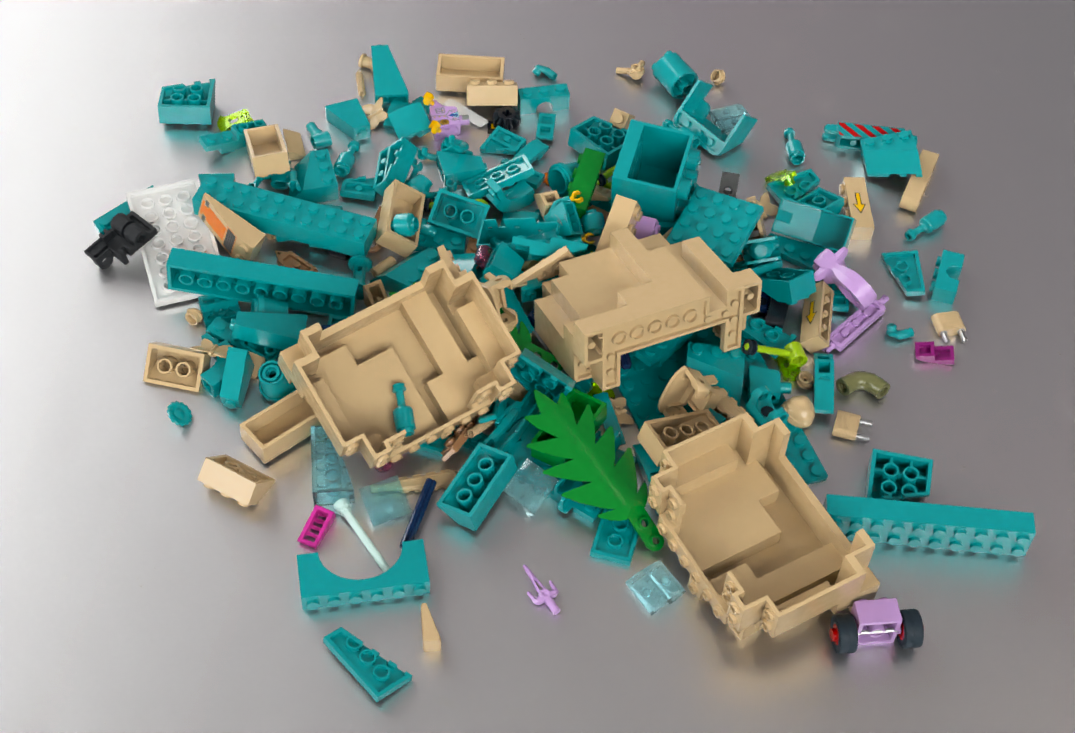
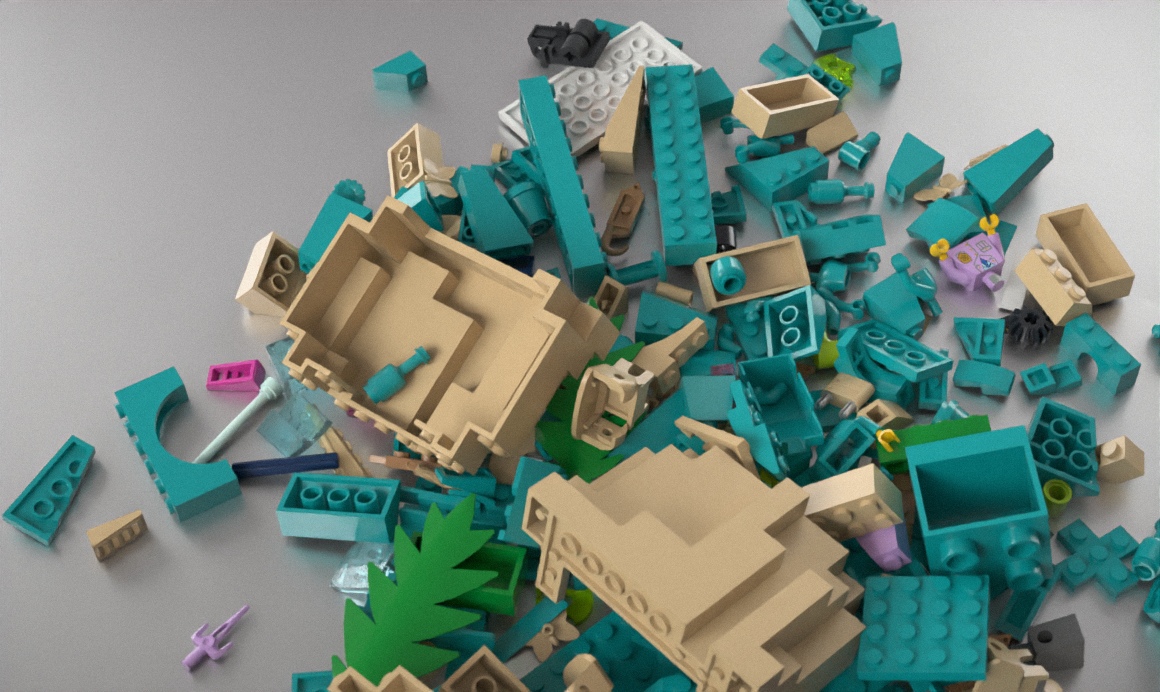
camera: 75 degrees right, 0 degrees up
none -> teal slope [298,192,373,274]
none -> teal slope [372,50,428,92]
none -> tan piece [815,372,875,420]
none -> teal slope [851,22,902,86]

